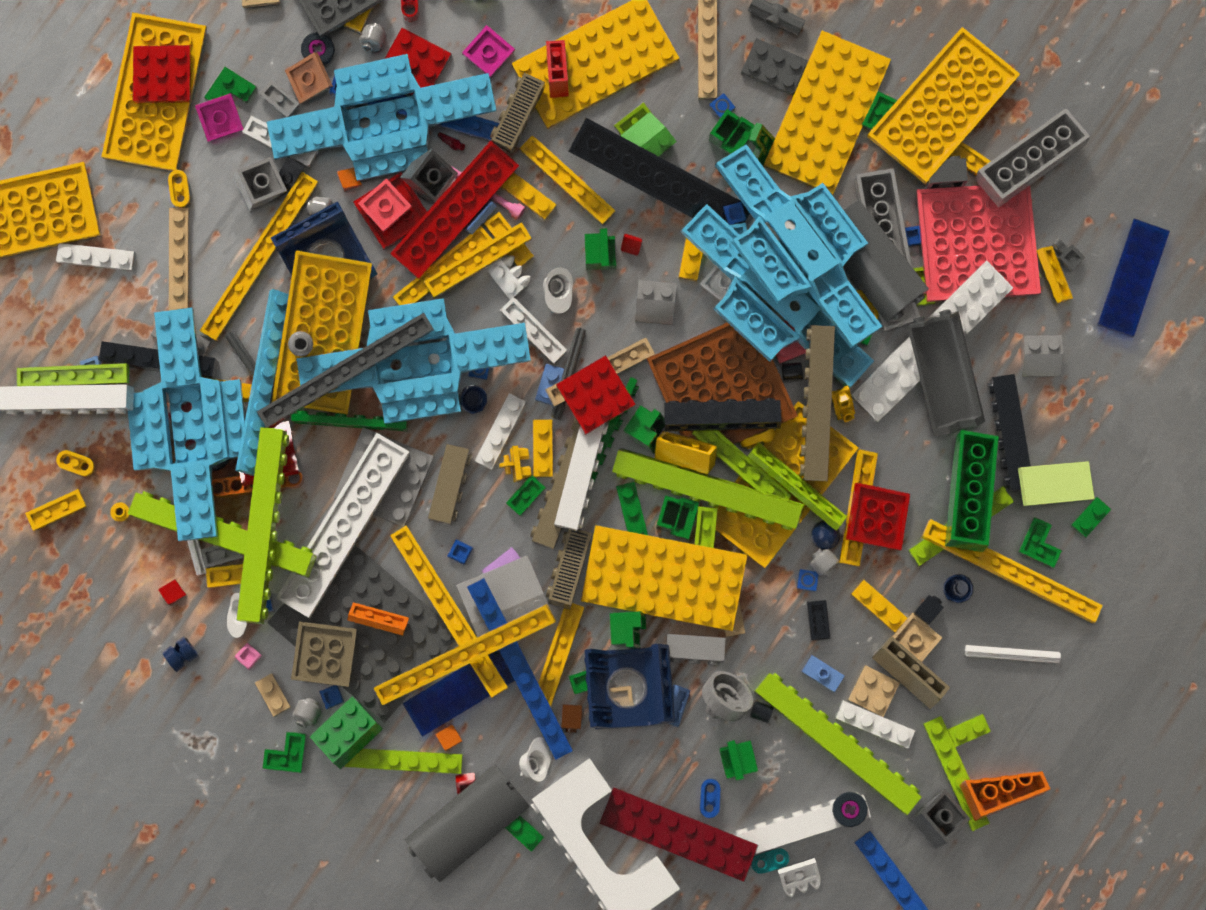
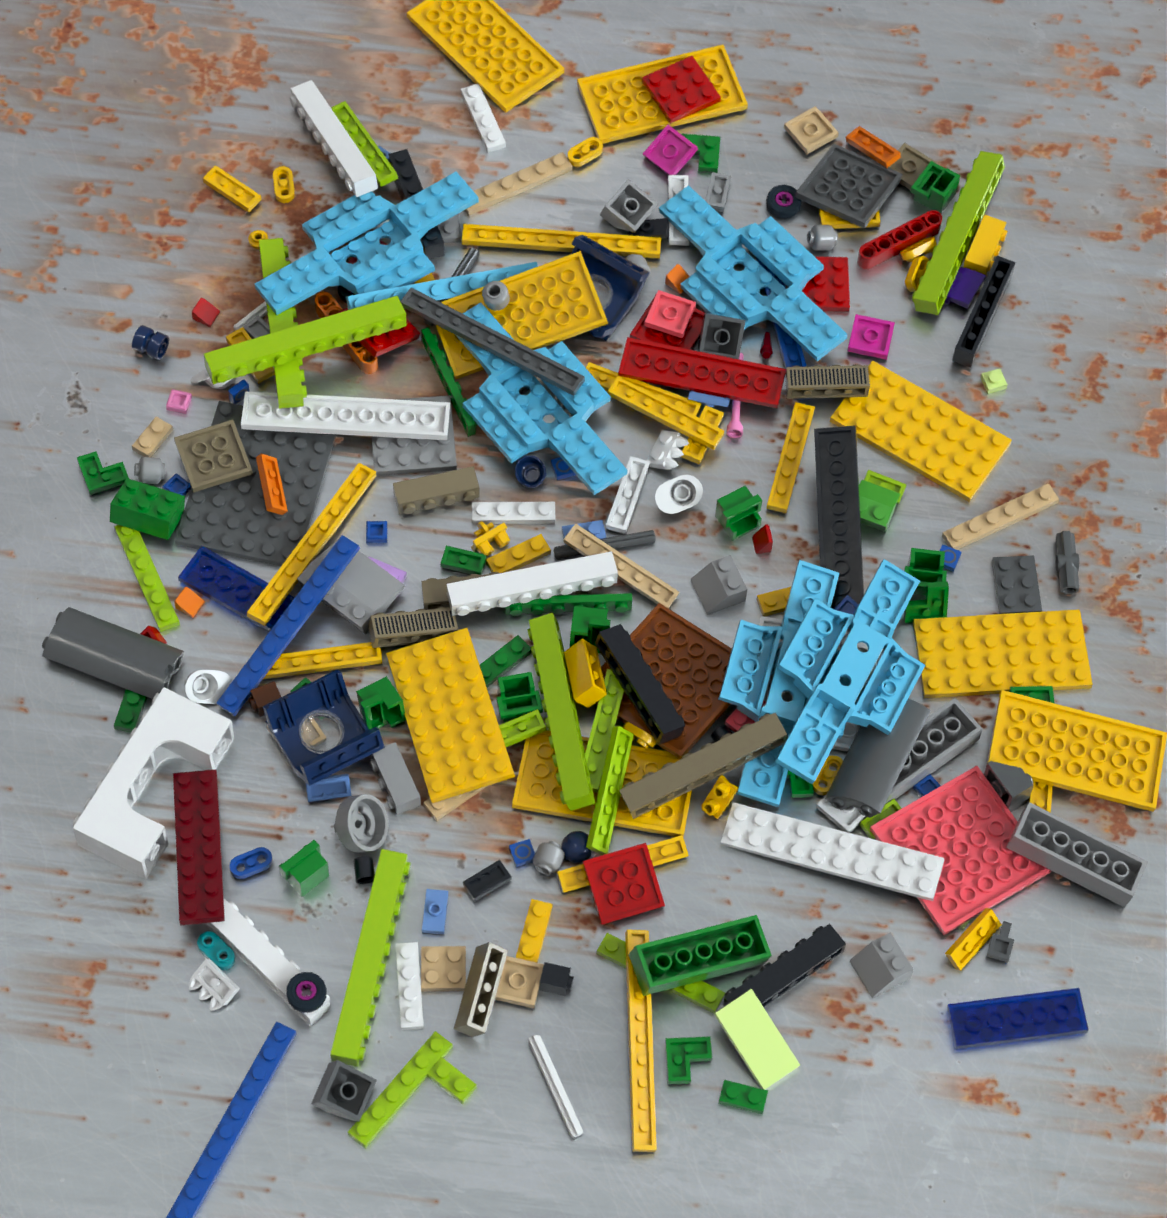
camera: 60 degrees right, 20 degrees down
nougat plate [285,52,333,104] -> none
yellow plate [374,604,556,705] -> none
yellow plate [501,173,557,220] -> none
red slope [546,40,569,98] -> none
red plate [556,355,636,435] -> none
dark grey cylinder [907,309,985,436] -> none
dark blue hair [943,574,974,603] -> none
orange wedge [959,771,1050,821] -> none

